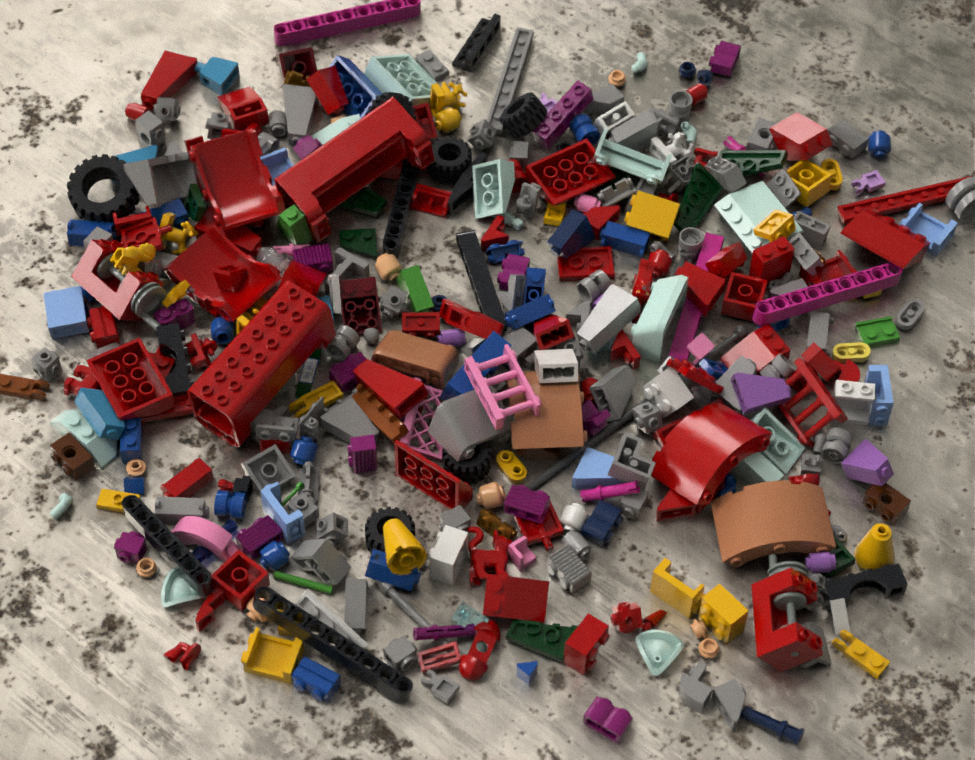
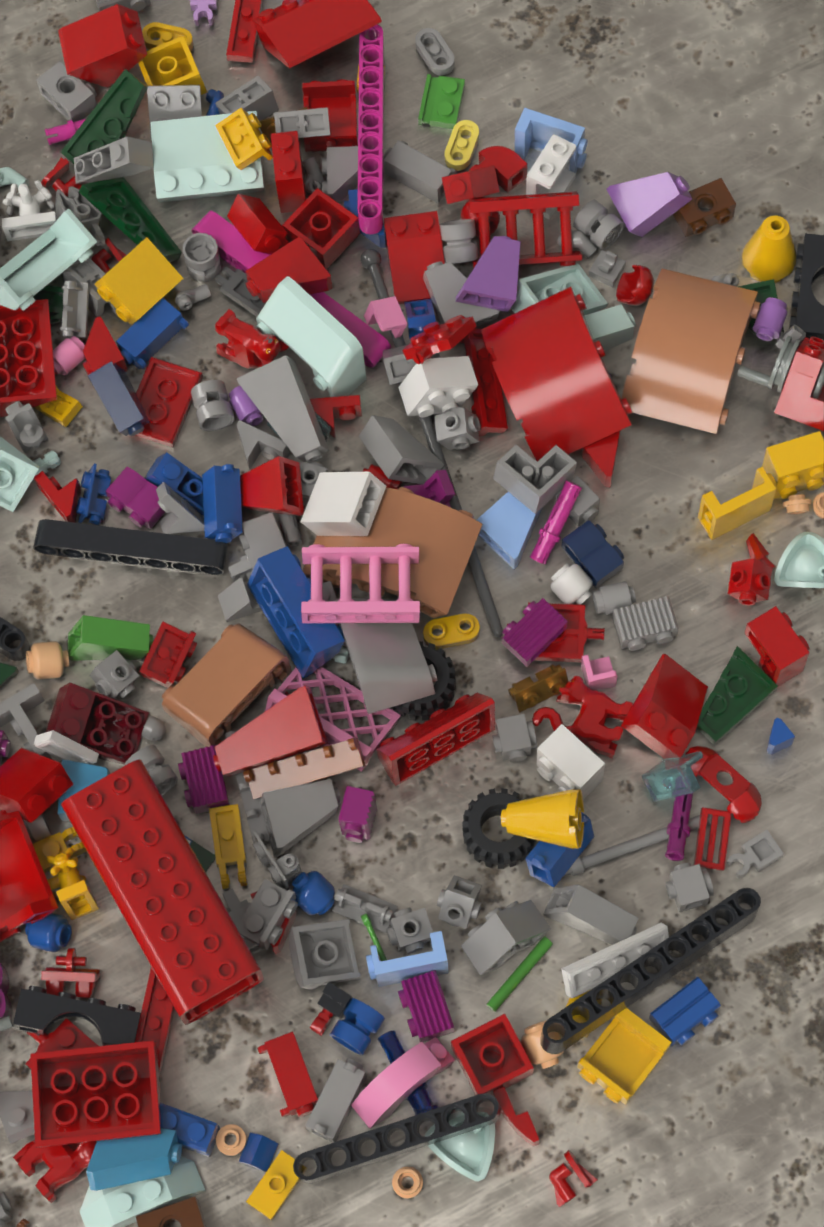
camera: 60 degrees left, 15 degrees up
magenta brick [114,531,148,564] -> none
blue head [259,541,290,571] -> none
dark blue plate [431,295,447,312] -> none
medium lavender brick [437,328,466,348] -> none
red slope [440,299,504,339] -> none
light nougat head [476,482,506,510] -> none
red head [648,250,672,278] -> none

